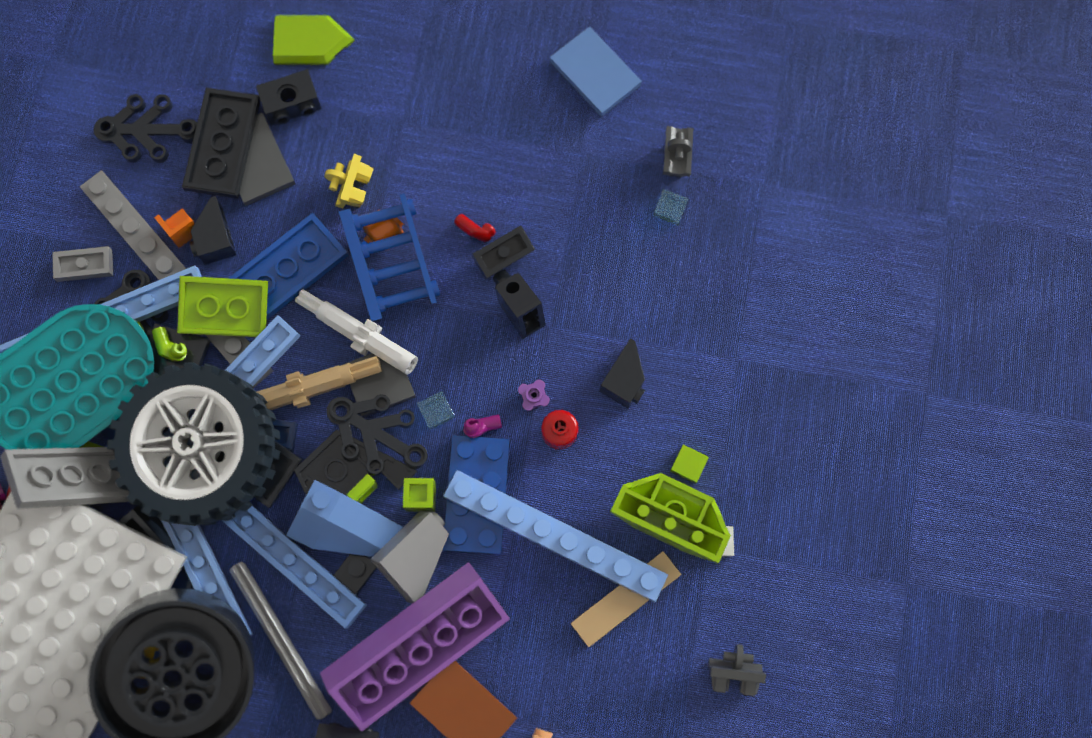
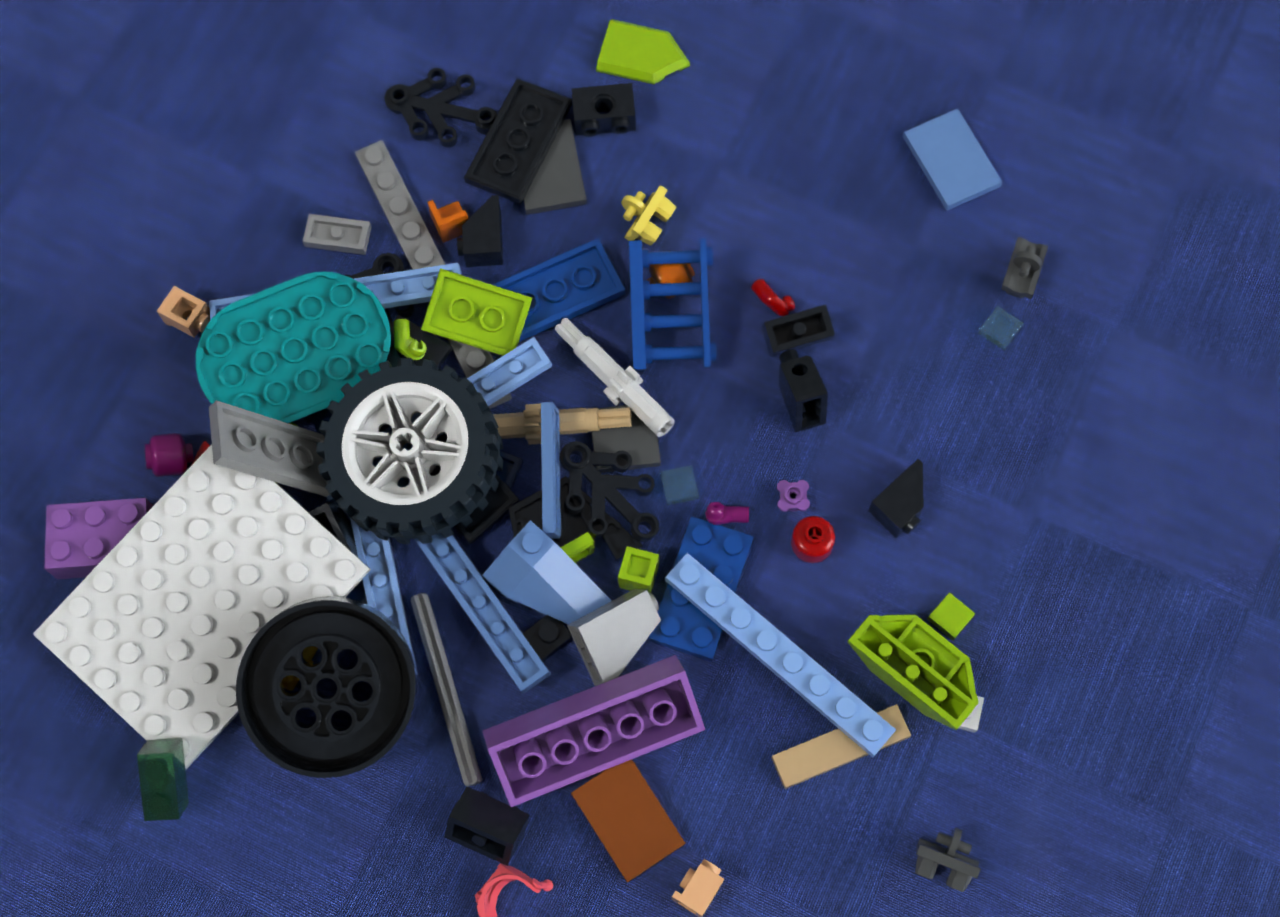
camera: 20 degrees right, 5 degrees down
none -> medium blue tile [541,402,561,539]

